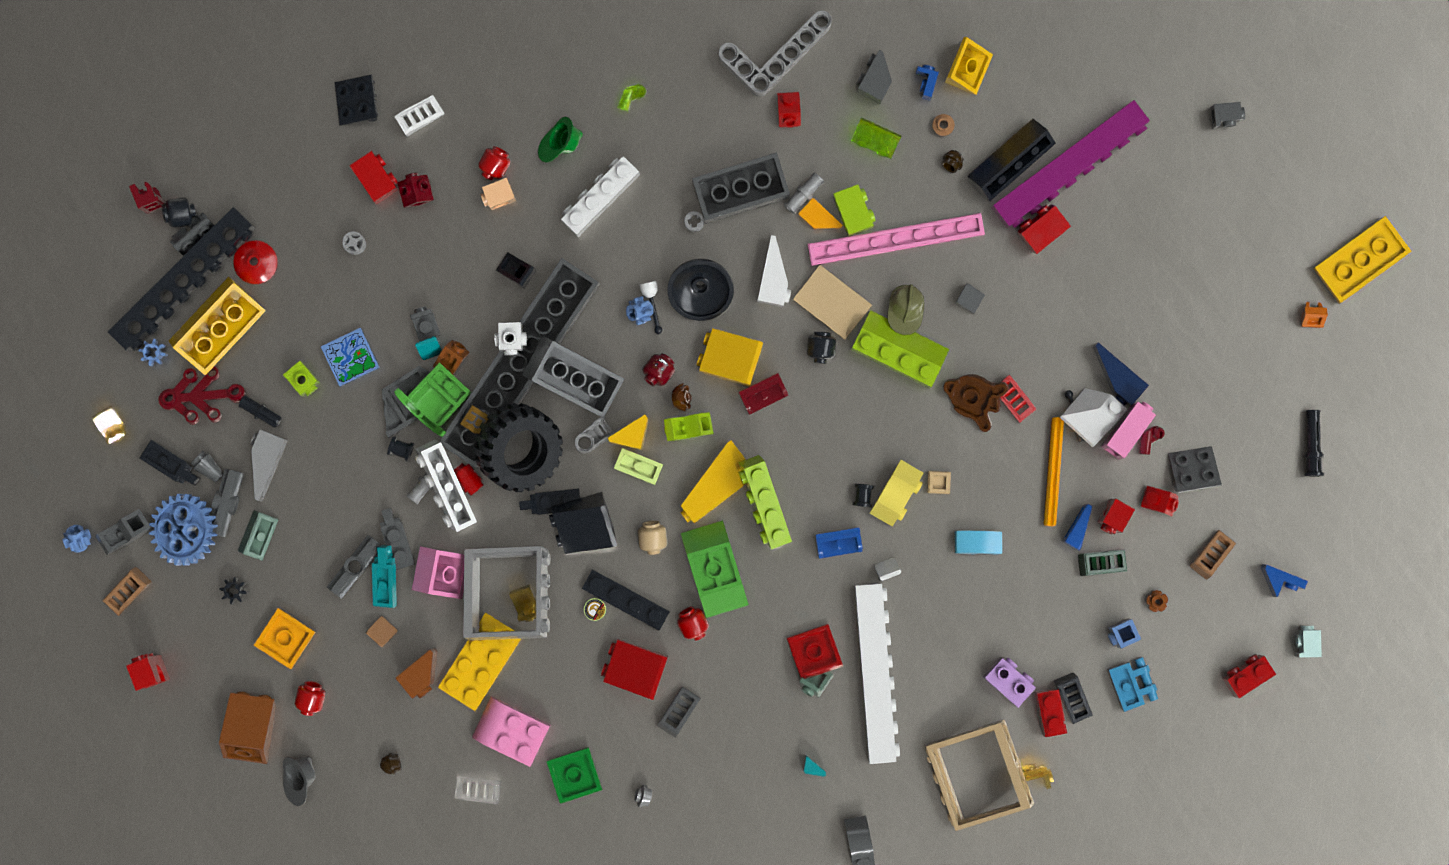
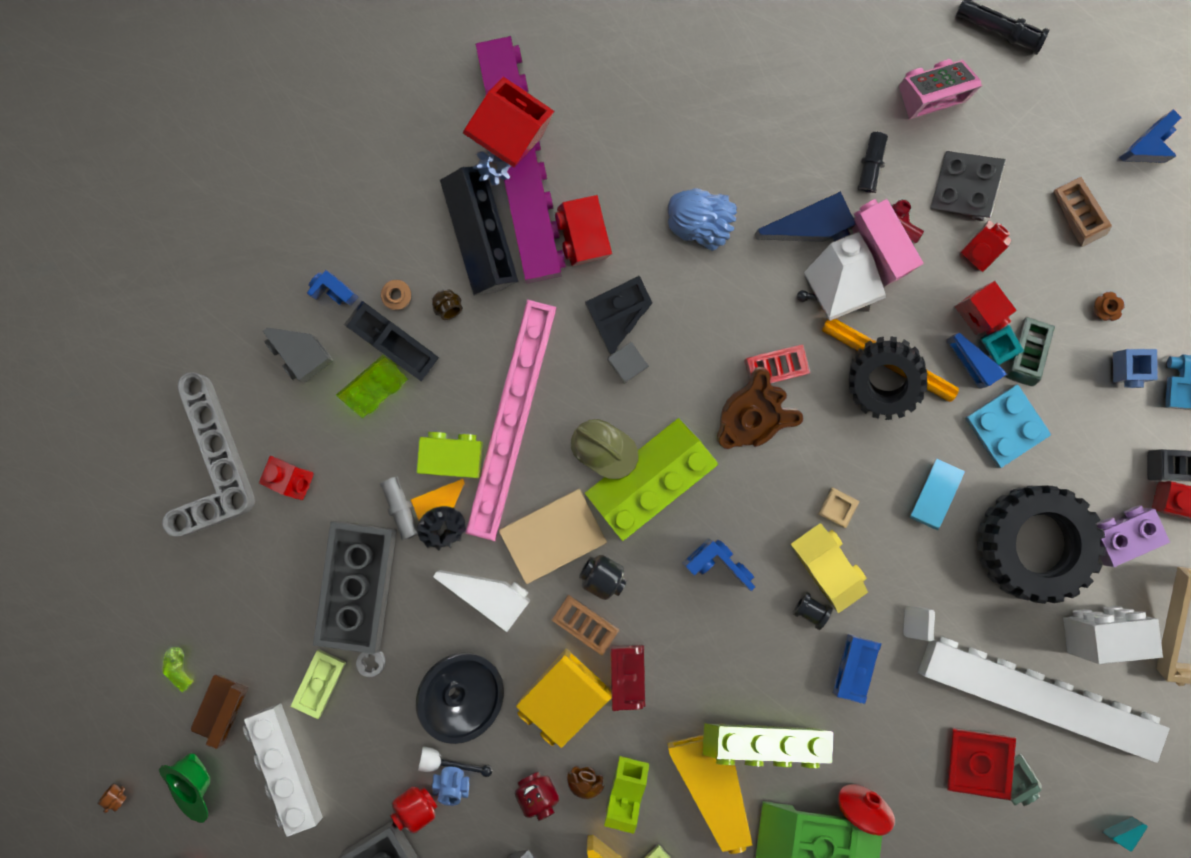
camera: 65 degrees left, 0 degrees up
yellow slope [945,37,993,95] -> none
none -> dark orange plate [97,783,127,813]
none -> reddish brown panel [191,674,249,749]
none -> yellowish green plate [290,649,346,719]
none -> black slope [344,301,439,381]
none -> red head [390,786,438,834]
none -> black gear [417,506,466,551]
none -> red slope [463,76,555,168]
none -> medium blue gear [473,150,511,186]
none -> medium nougat slope [552,595,619,656]
none -> black wing [585,275,653,355]
none -> medium blue hair [667,188,737,251]
none -> blue bracket [682,538,755,591]
none -> red dish [838,784,895,836]
none -> black tyre [848,336,927,420]
none -> black axle [858,131,888,193]
none -> bright pink slope [899,59,982,120]
none -> medium azure plate [965,384,1051,468]
none -> black tyre [977,485,1106,604]
none -> teal slope [980,324,1024,365]
none -> white brick [1063,606,1163,664]

